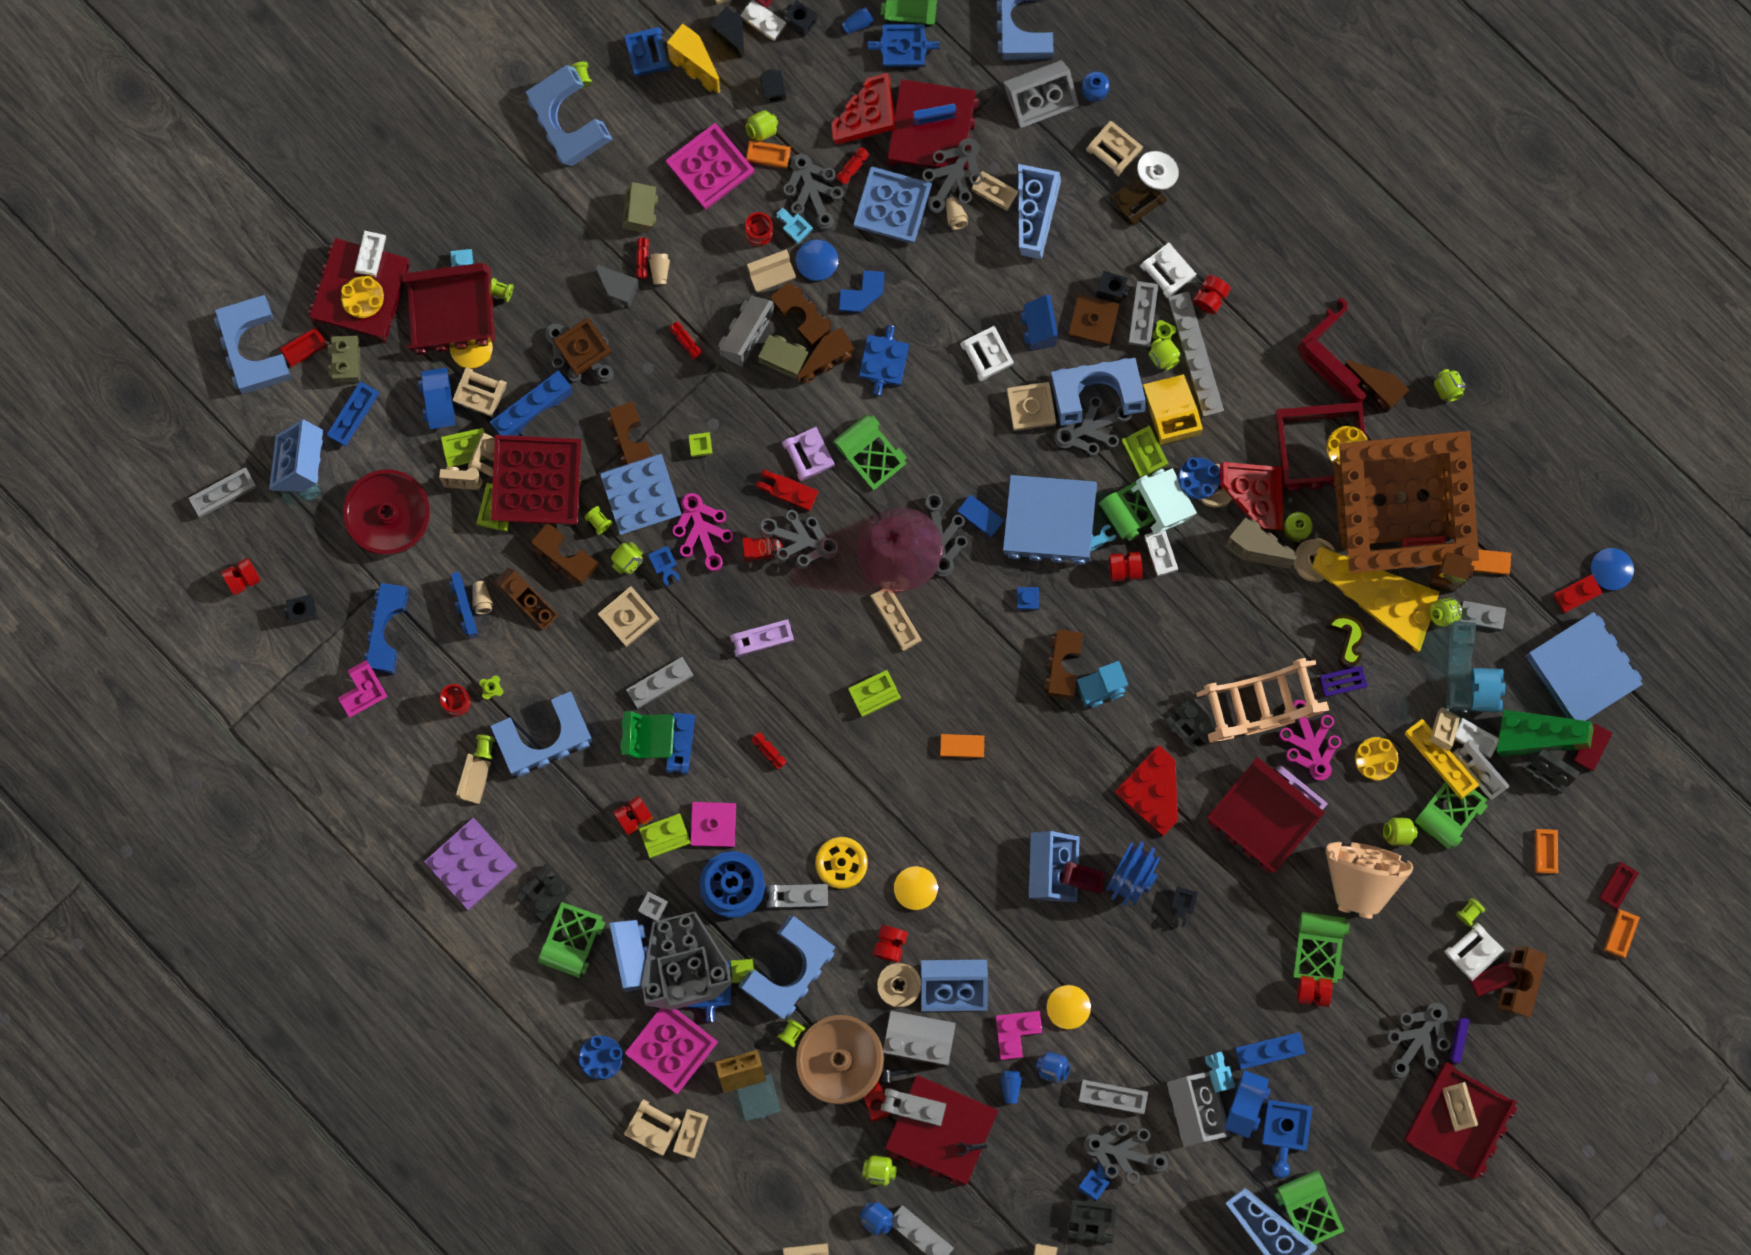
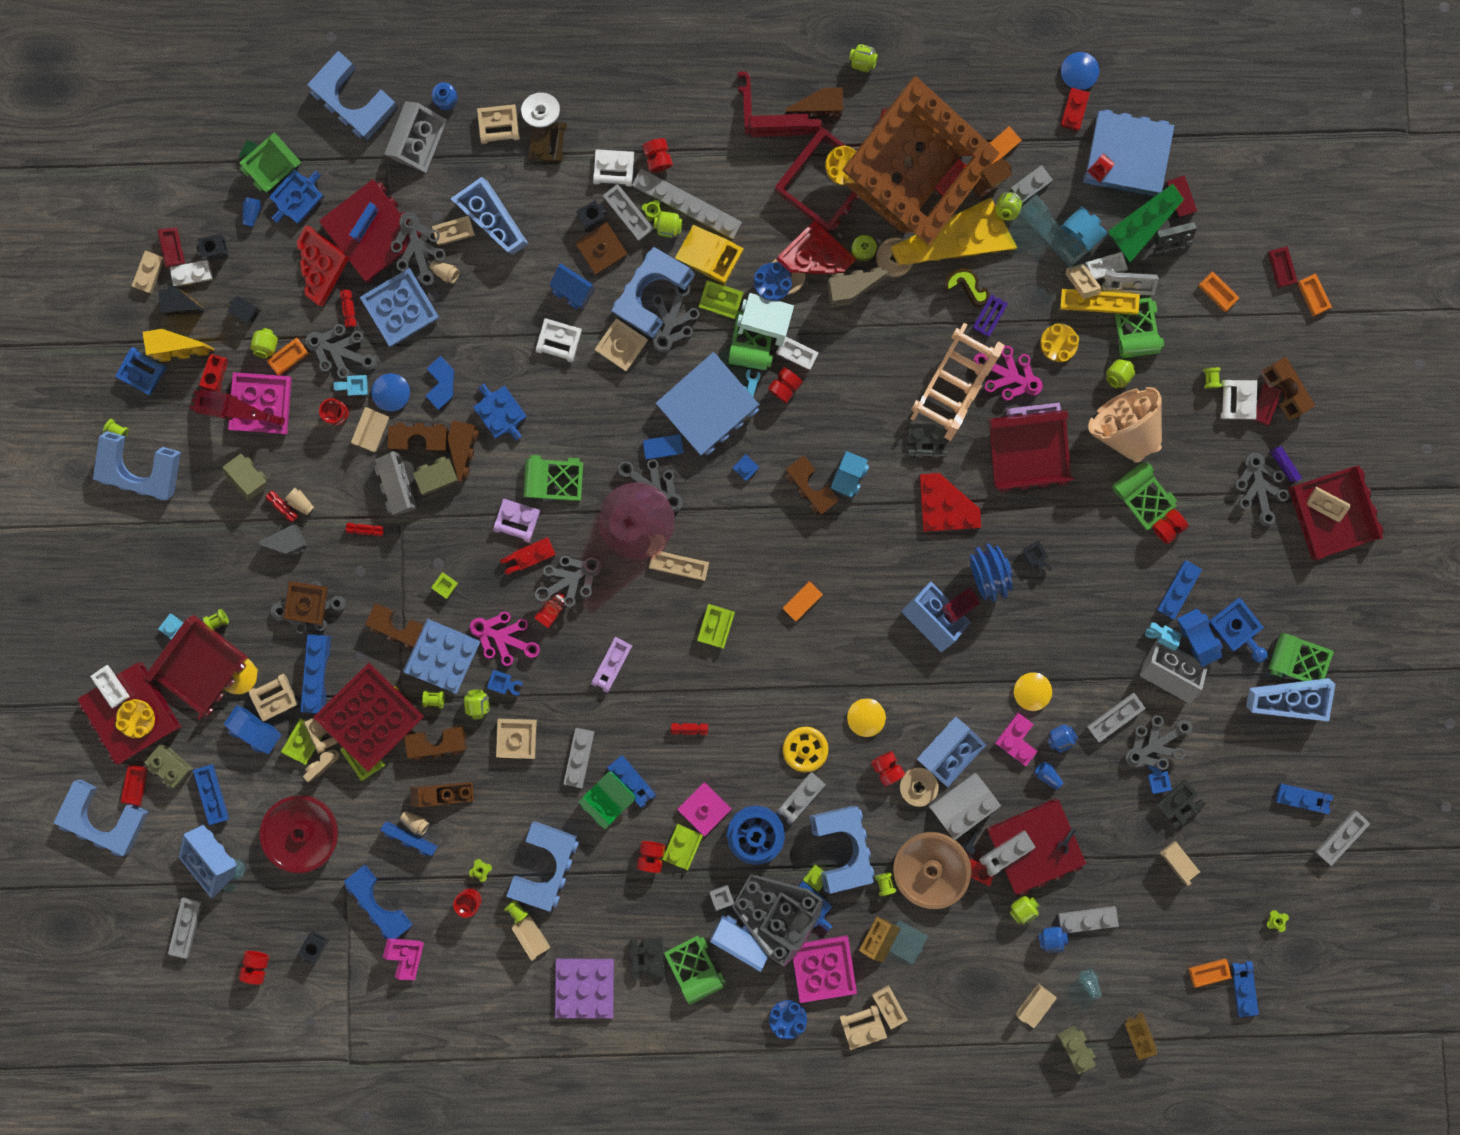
camera: 50 degrees left, 10 degrees up
none -> dark red hinge [190,389,285,426]
none -> red leg [199,354,228,393]
none -> red leg [1086,153,1115,183]

